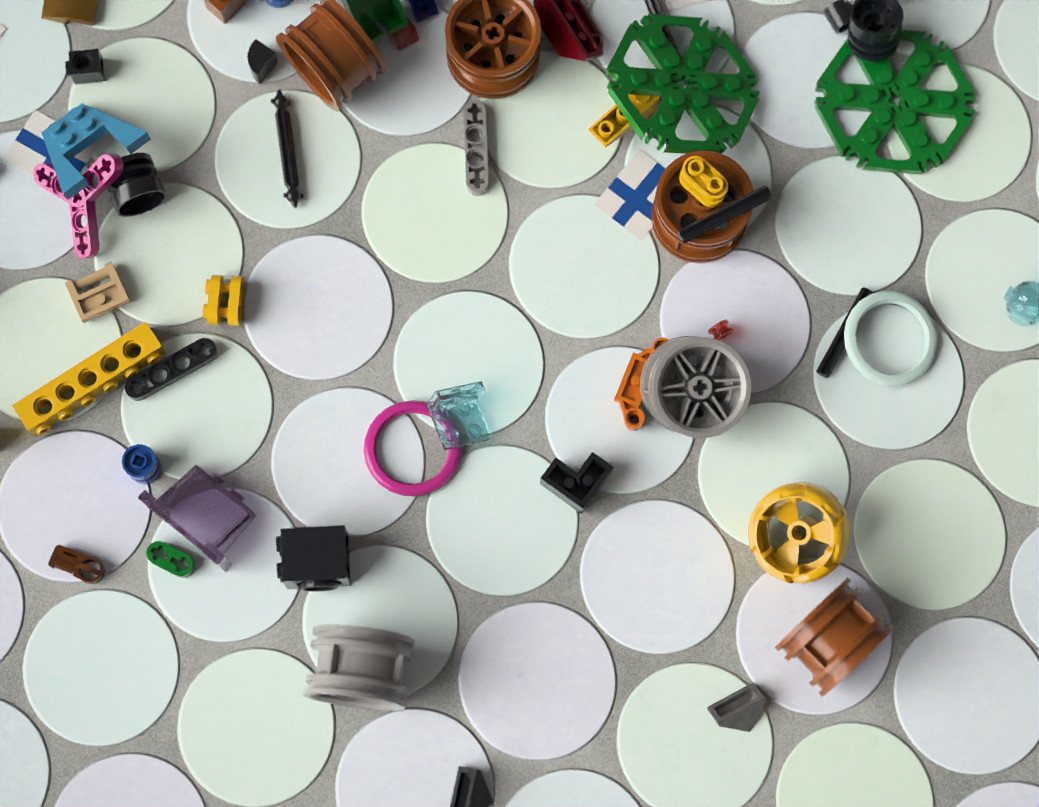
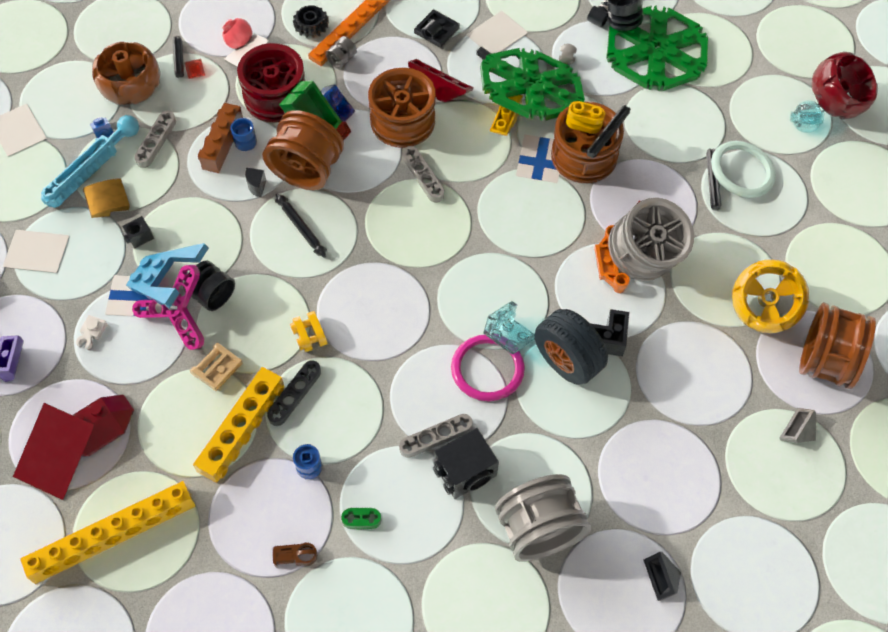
camera: 25 degrees left, 15 degrees down
clear purple windscreen [137,465,256,572] -> none
none -> light grey beam [399,414,473,458]
none -> black wheel [535,309,608,385]
none -> light grey piece [559,44,577,65]

